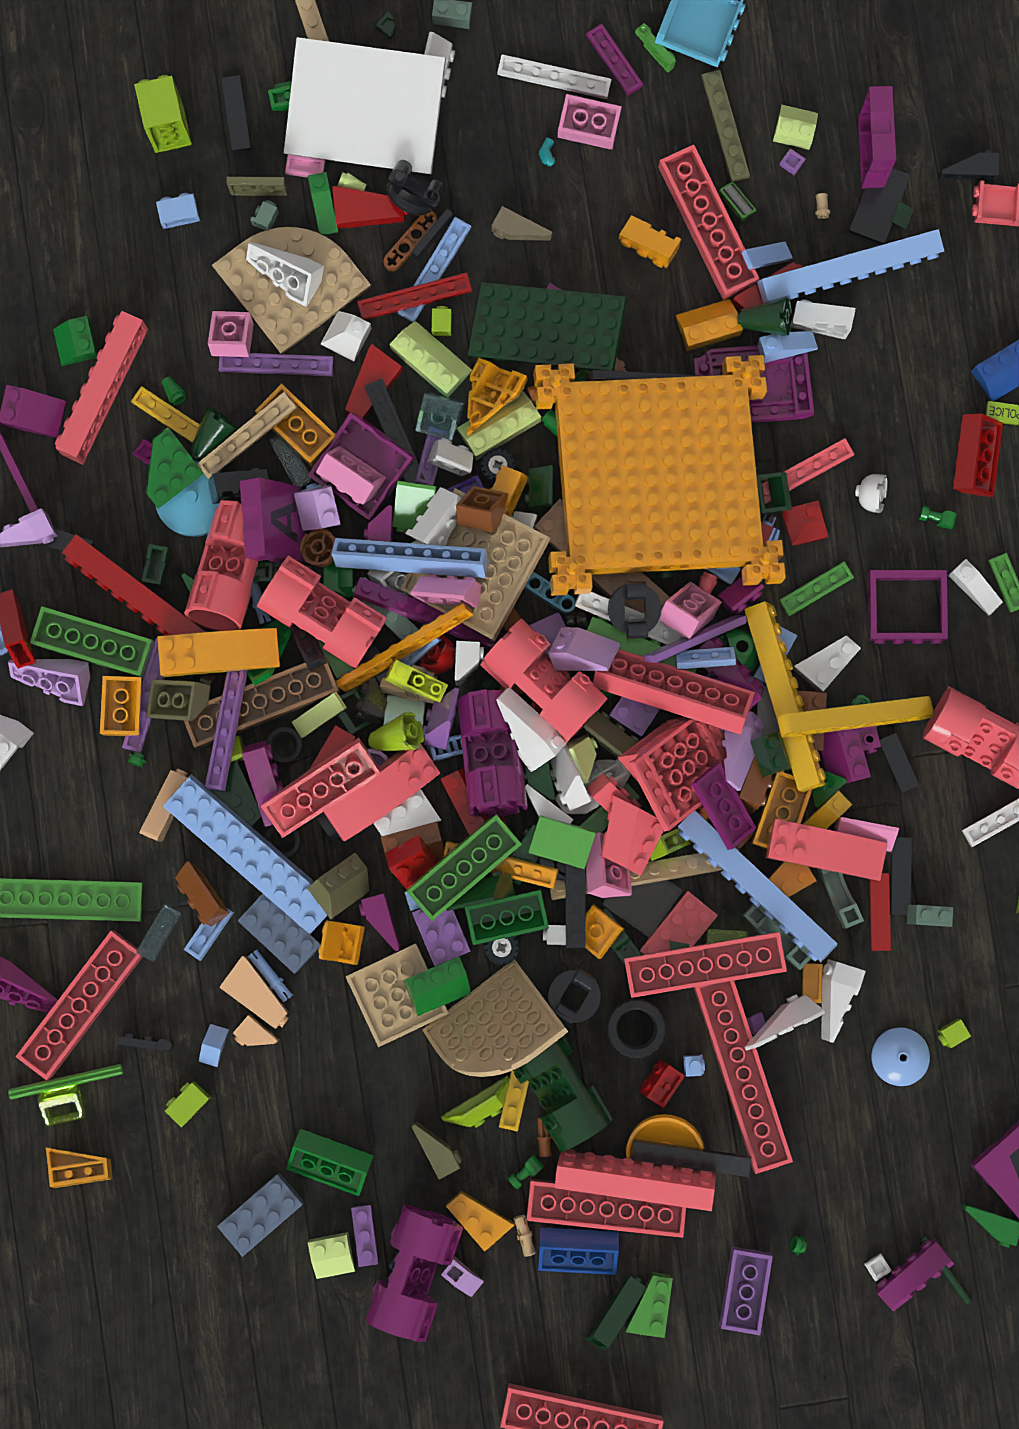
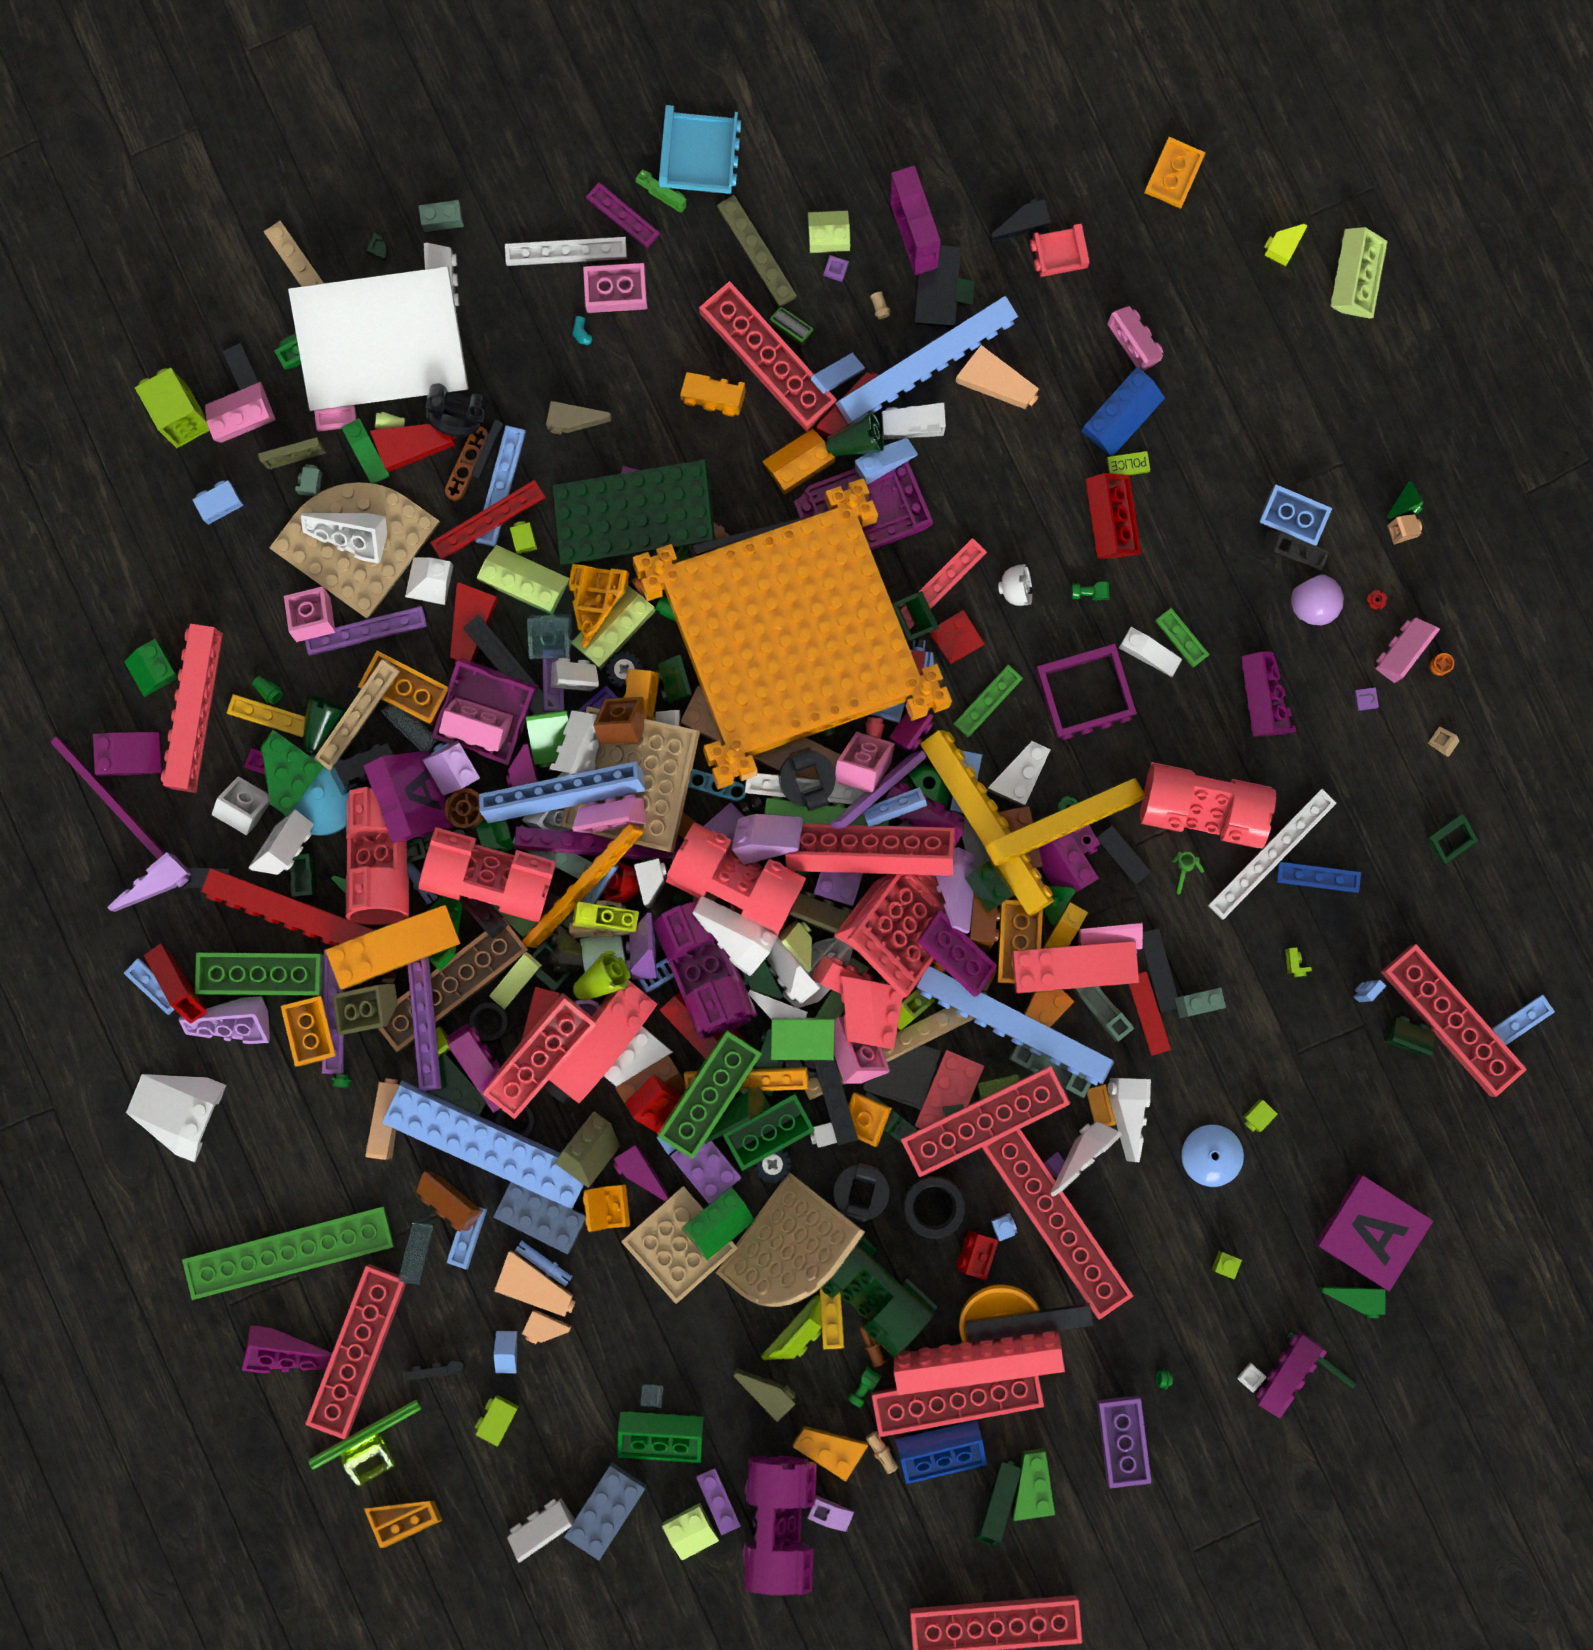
camera: 15 degrees left, 0 degrees up
none -> bright pink slope [205,382,276,443]
none -> white slope [212,776,270,835]
none -> white slope [248,809,314,875]
none -> white slope [507,1499,575,1563]
none -> clear light blue tile [640,1384,663,1407]
none -> light nougat slope [955,345,1039,409]
none -> bright green plant [1172,852,1204,894]
none -> lime brick [1211,1251,1242,1280]

